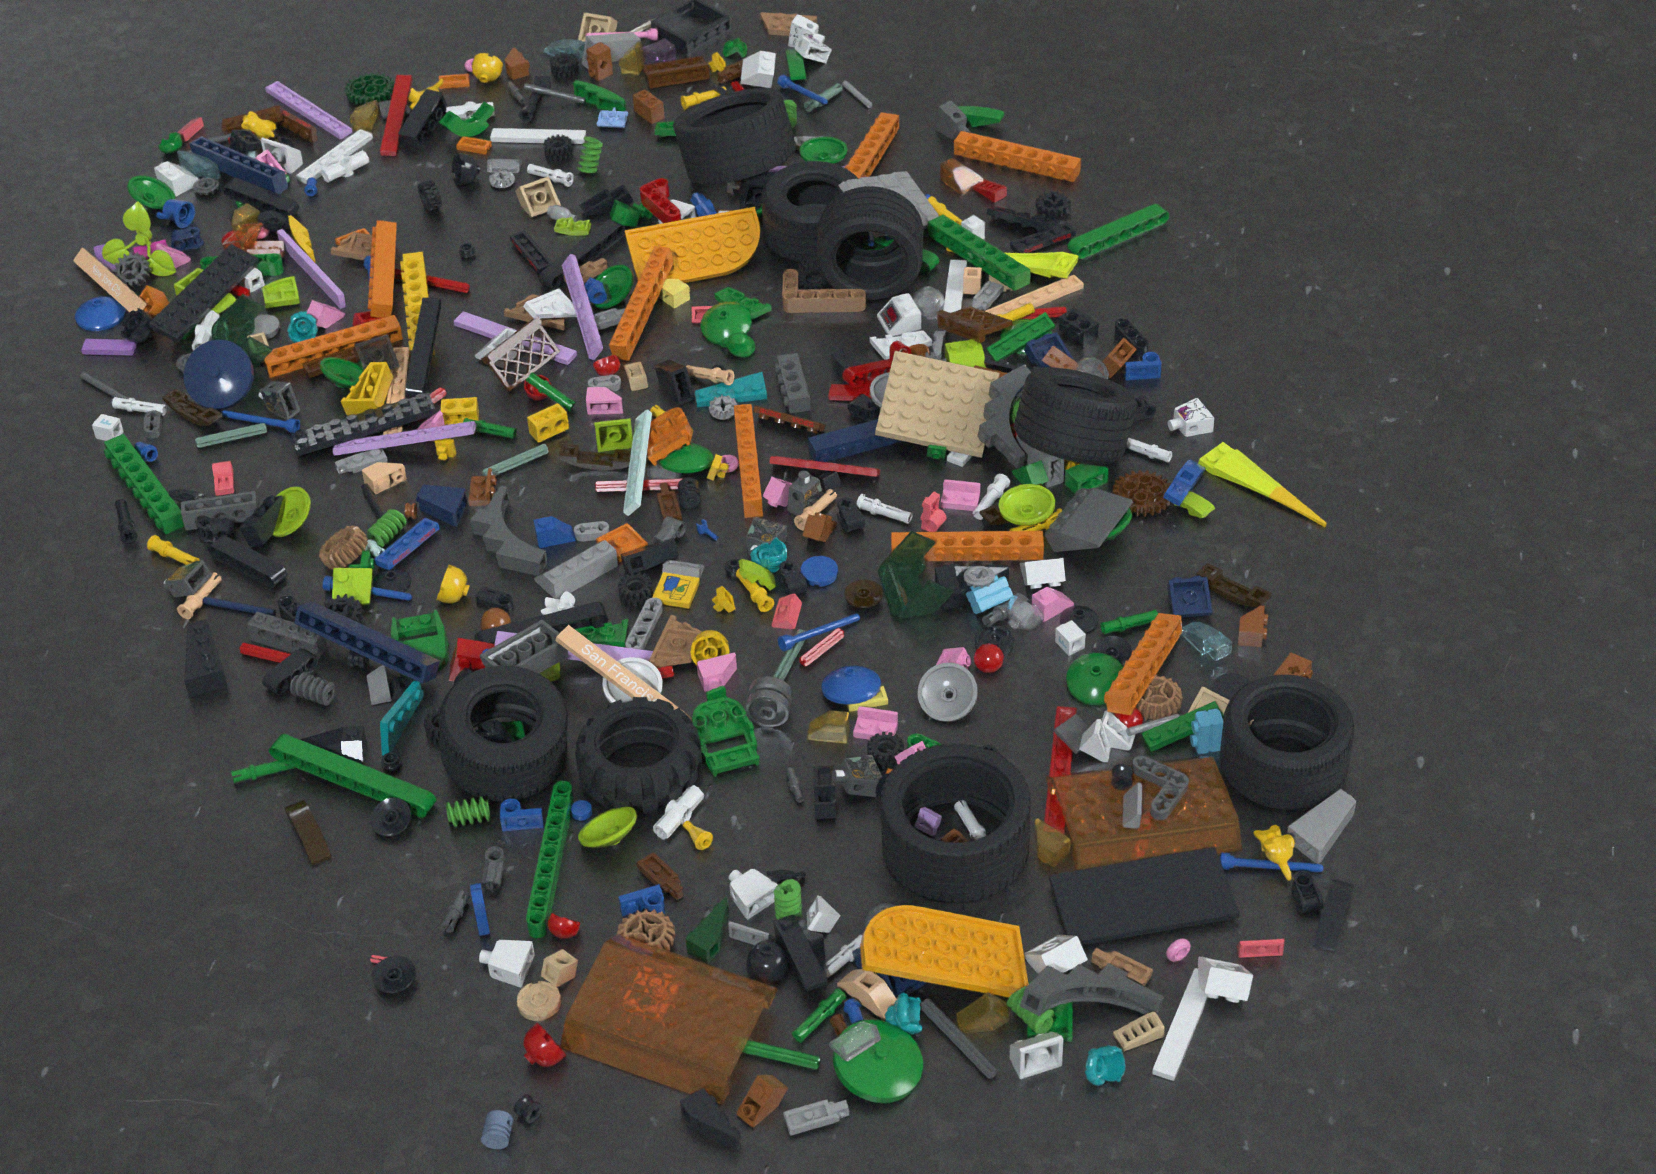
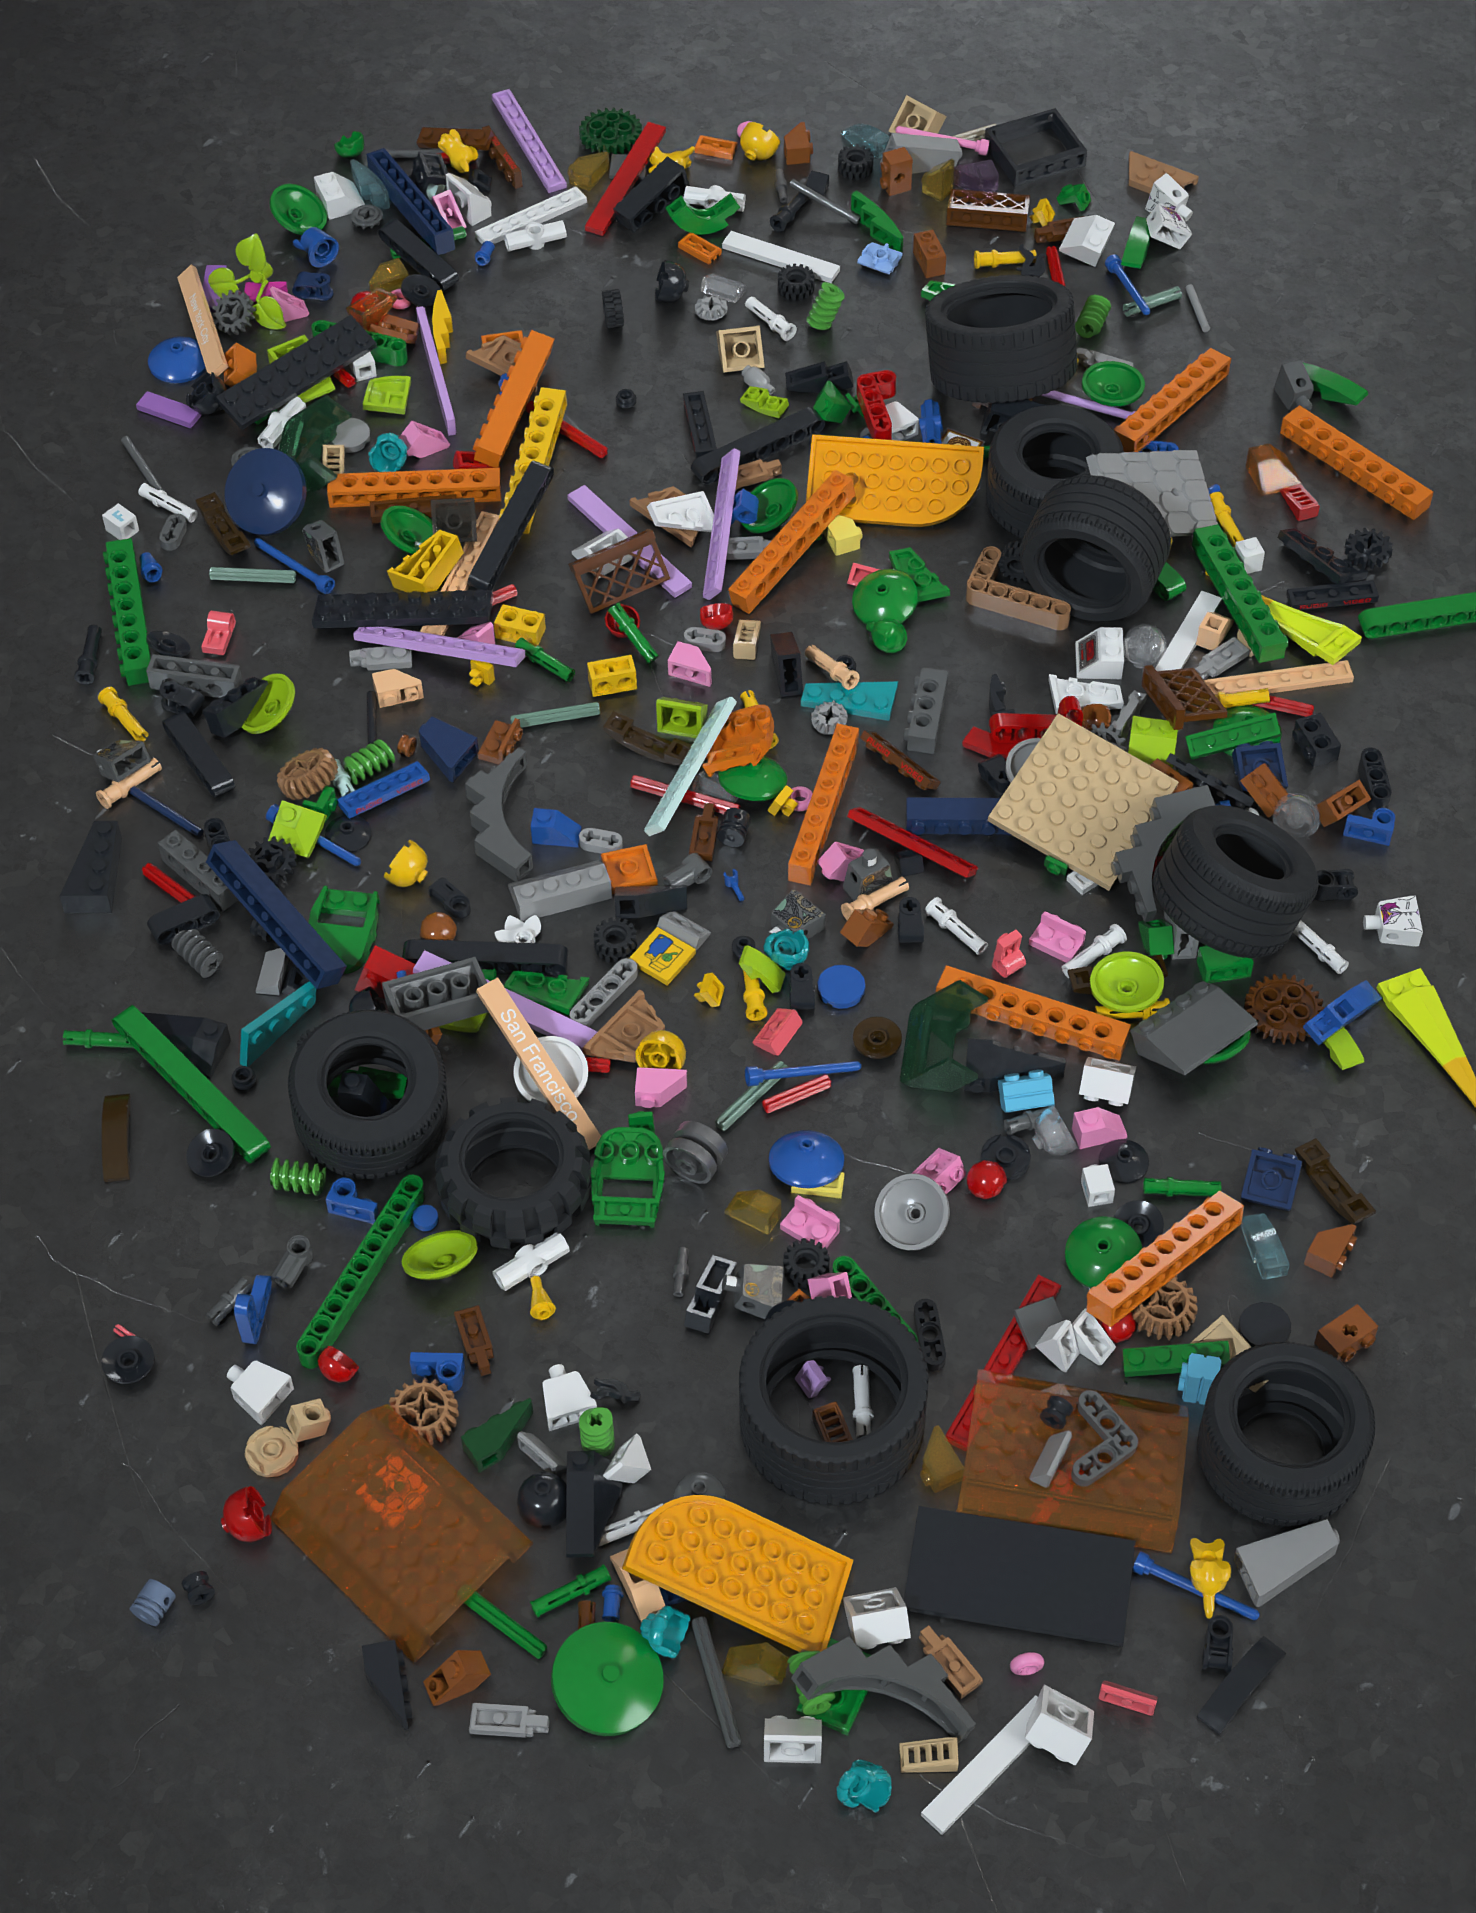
camera: 20 degrees right, 10 degrees up
coral slope [177,117,204,142] -> none
clear slope [829,1021,881,1061] -> none
light grey gear [964,566,995,588] -> none
light grey bar [1126,713,1180,736] -> none

